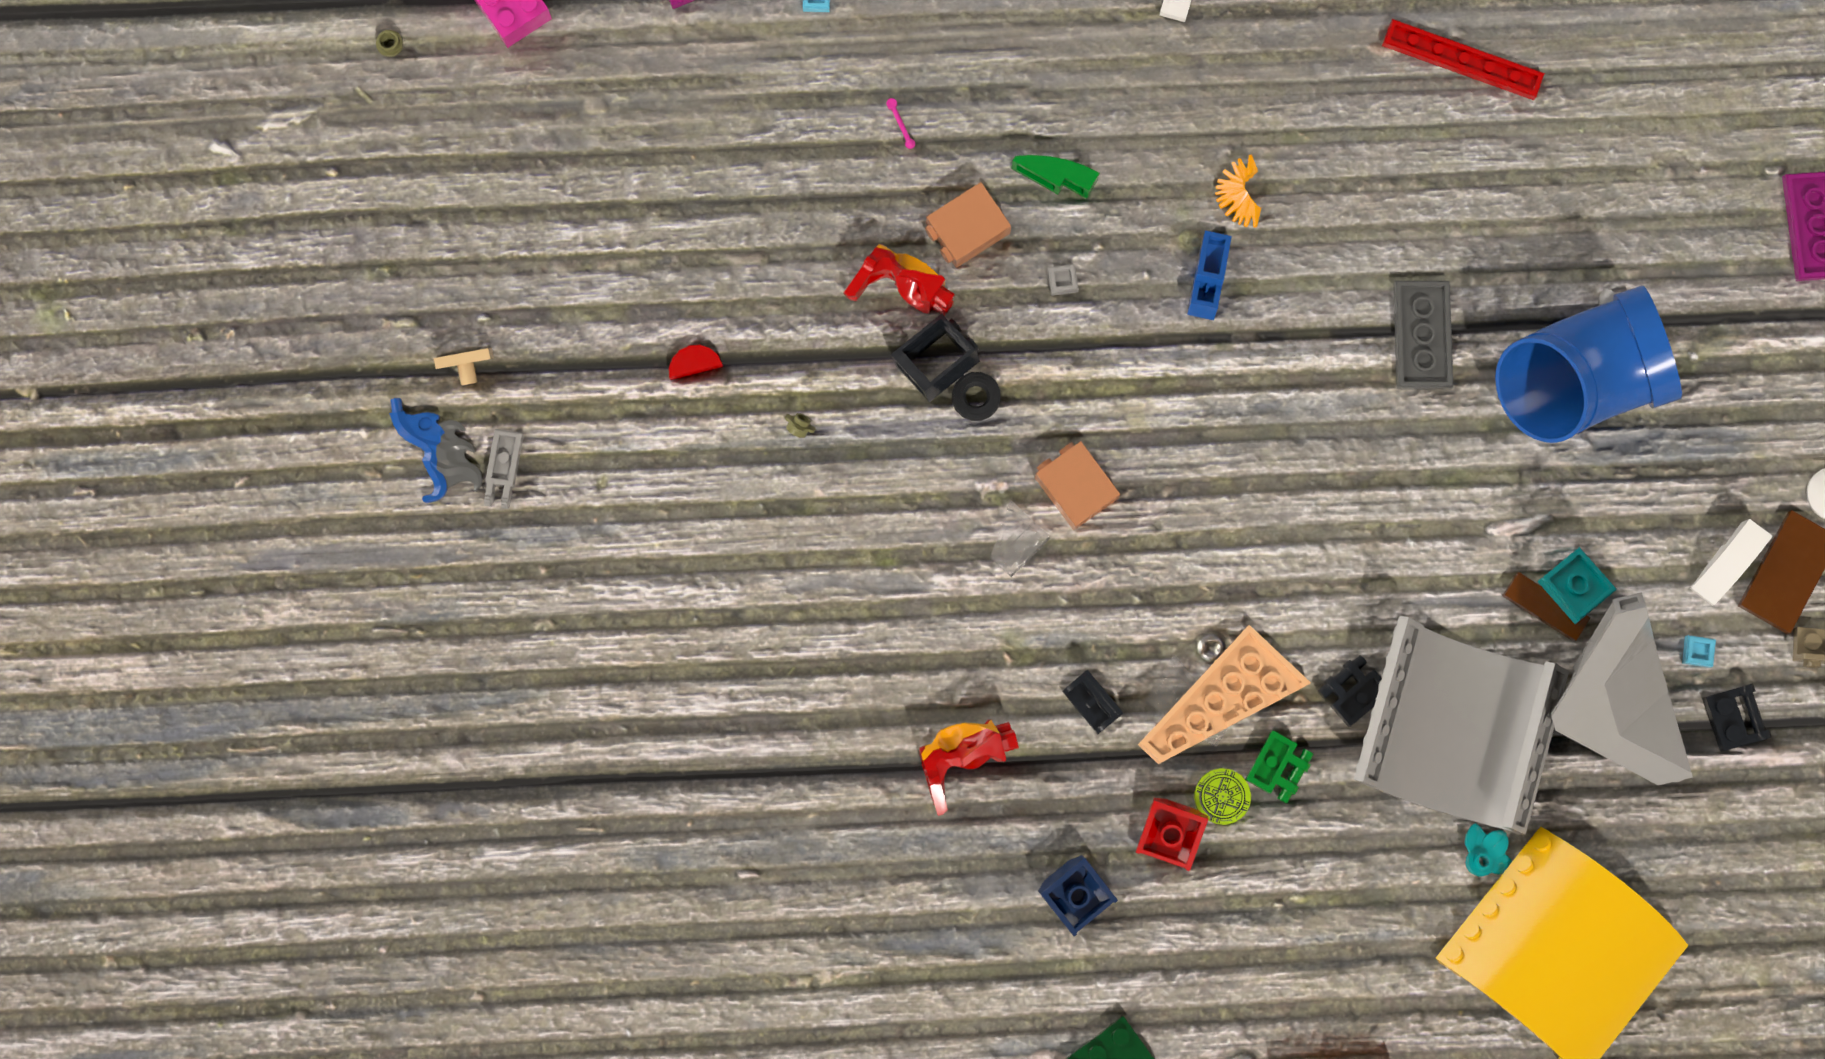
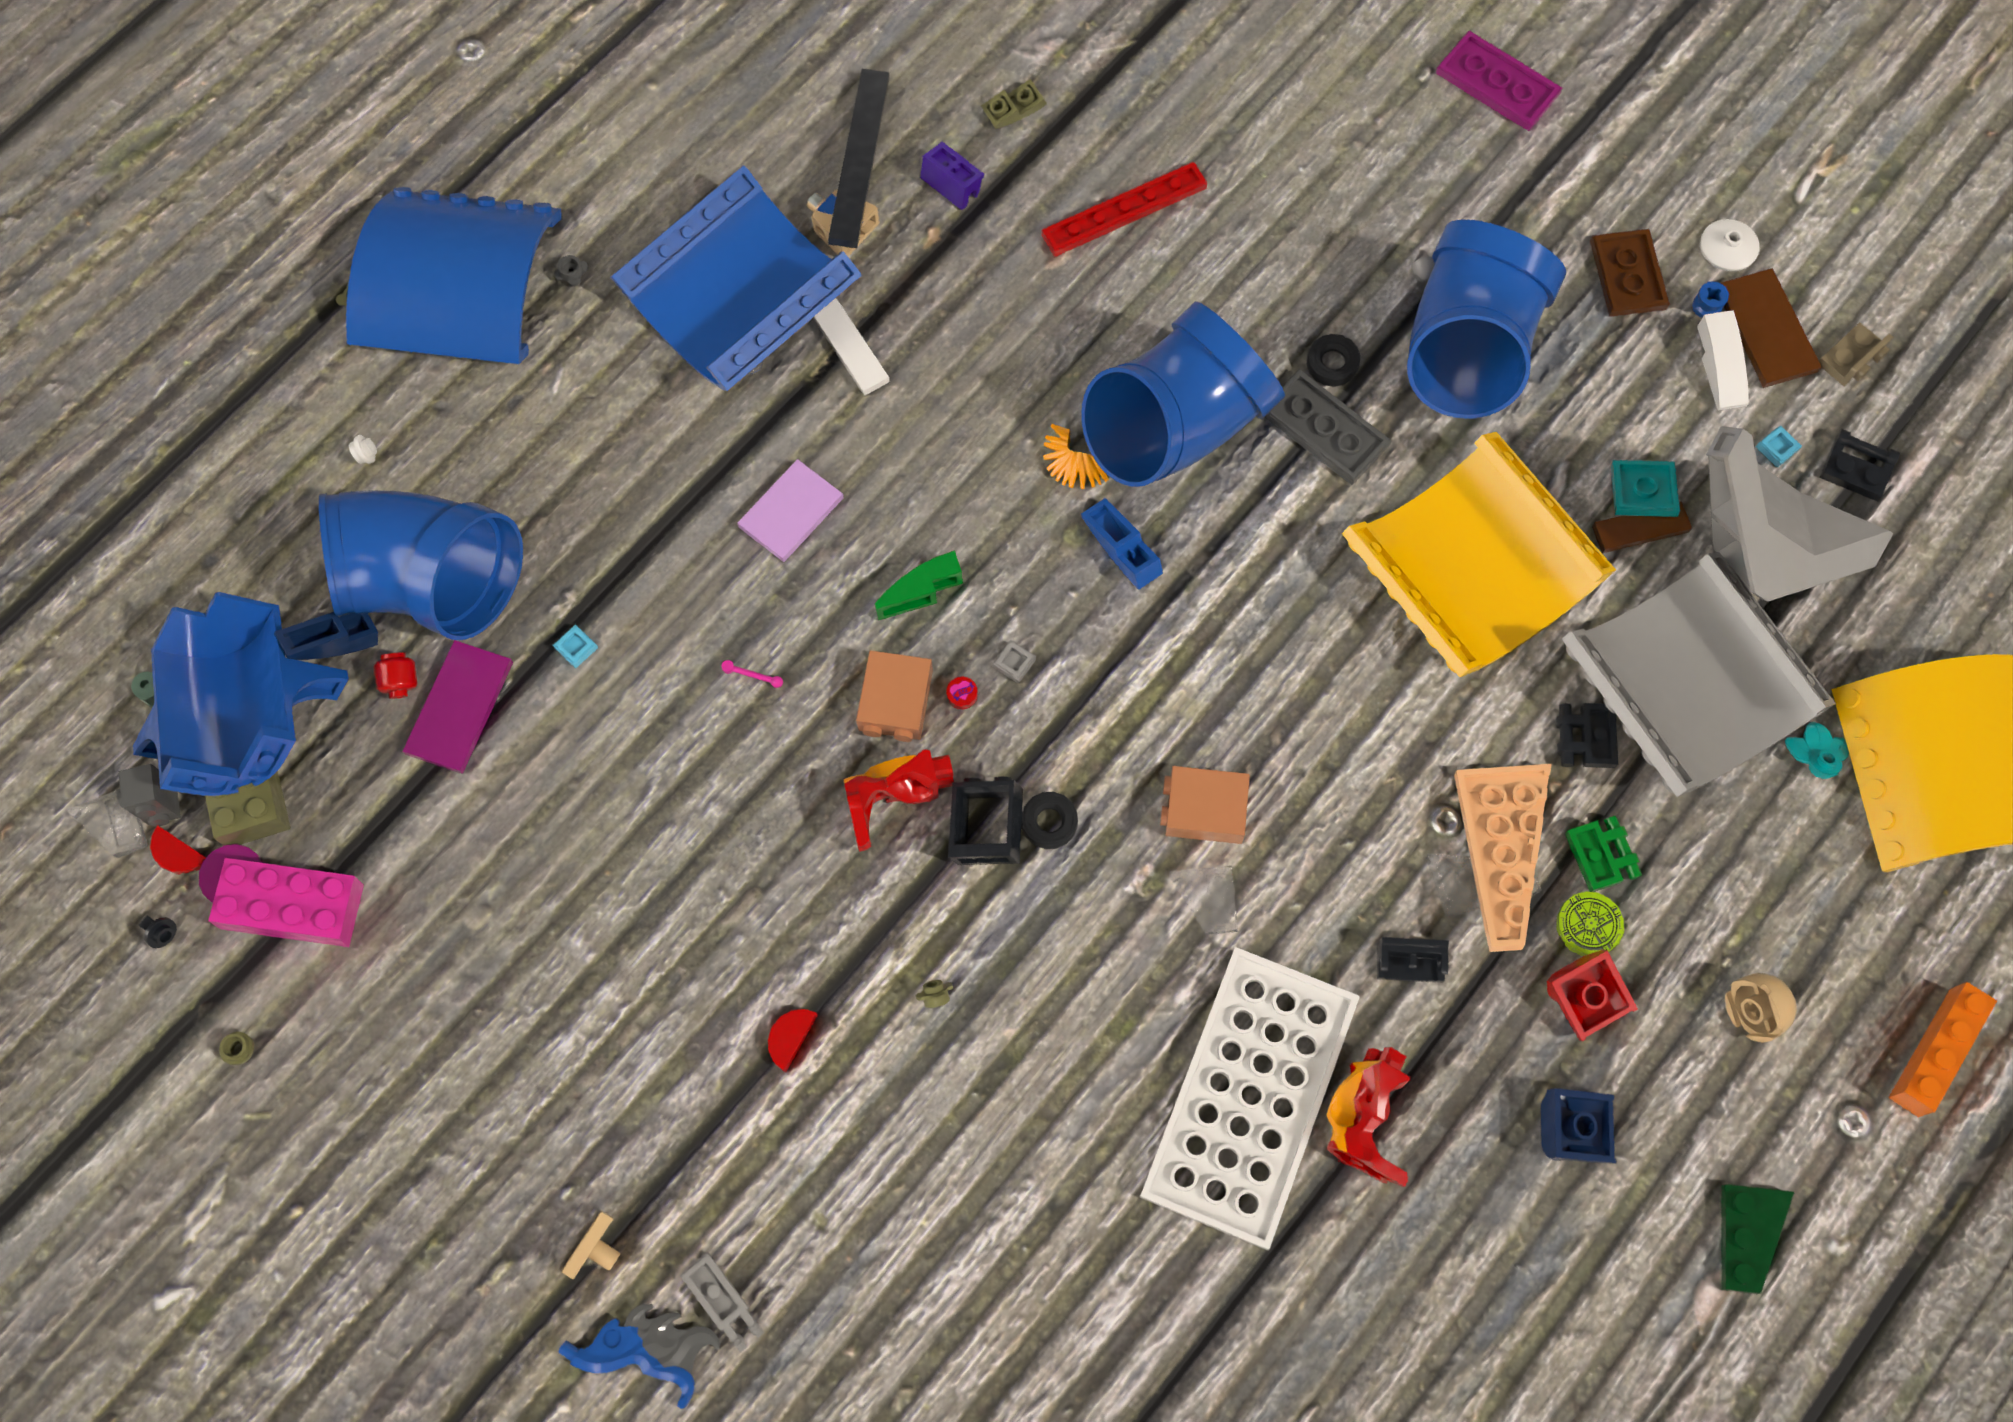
camera: 45 degrees left, 10 degrees down
none -> lavender tile [737,459,844,562]
none -> red tile [946,676,978,710]
none -> blue cylinder [1081,301,1285,487]
none -> white piece [1140,947,1360,1250]
none -> black tyre [1306,334,1361,387]
none -> yellow panel [1342,432,1616,677]
none -> reddish brown tile [1590,229,1670,317]
none -> blue wheel [1692,281,1729,318]
none -> tan cylinder [1725,973,1797,1043]

